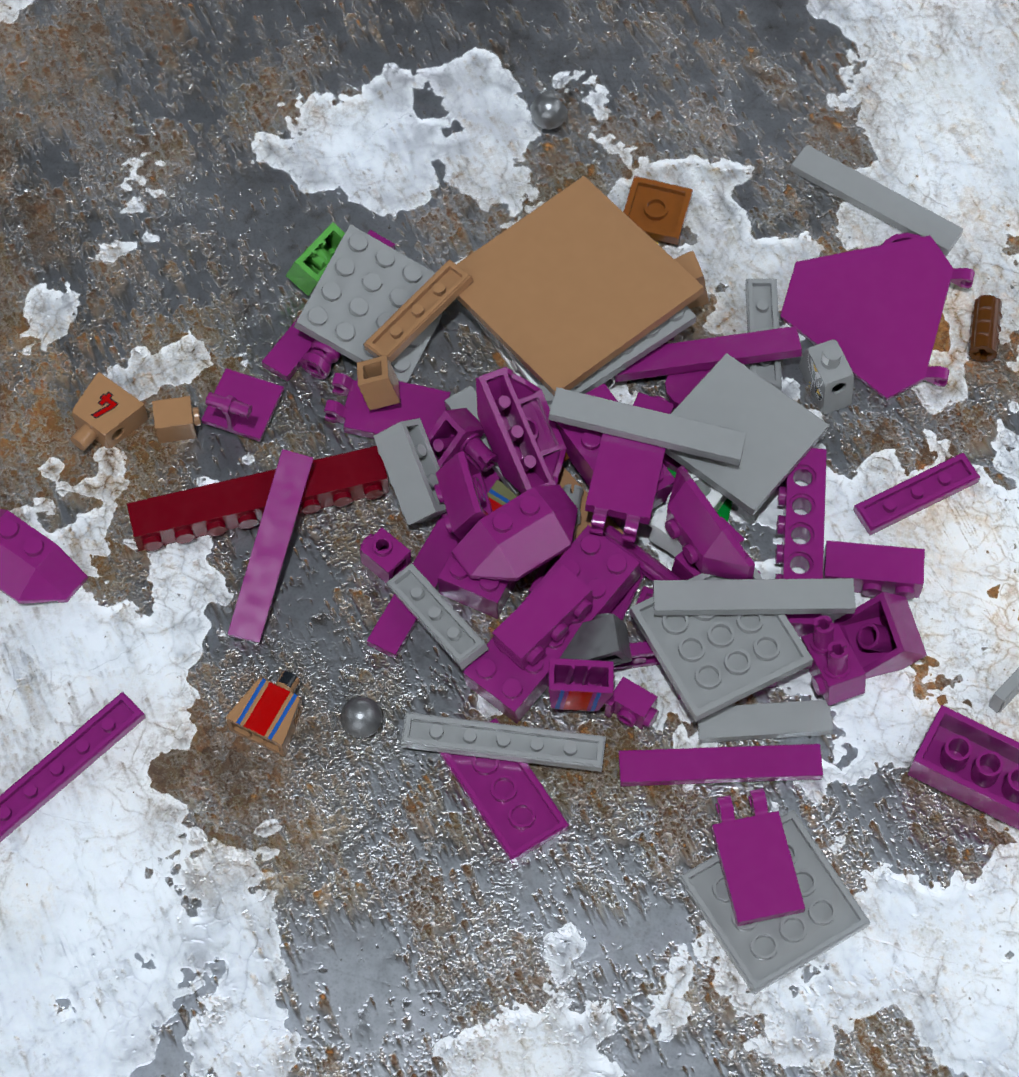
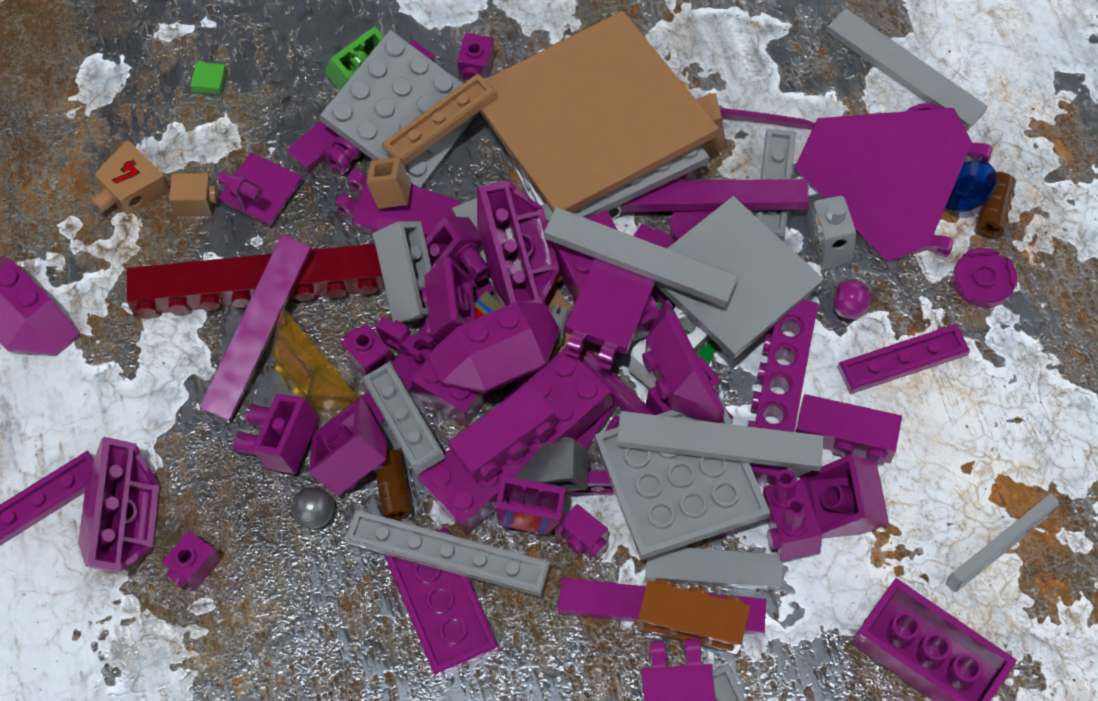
camera: 10 degrees right, 0 degrees up
torso [226,671,303,757] -> none
dark orange plate [623,176,693,245] -> none
none -> magenta wedge [78,437,159,573]
none -> magenta brick [162,531,221,591]
none -> bright green tile [190,62,227,95]
none -> magenta brick [233,393,319,474]
none -> clear yellow wedge [271,310,358,412]
none -> magenta slope [309,397,387,496]
none -> magenta plate [375,316,434,362]
none -> reddish brown axle [375,449,412,521]
none -> magenta brick [457,33,495,81]
none -> dark orange brick [637,579,750,655]
none -> magenta sword [720,108,815,130]
none -> magenta piece [833,279,872,319]
none -> clear blue dish [945,160,998,213]
none -> magenta tile [952,248,1017,308]

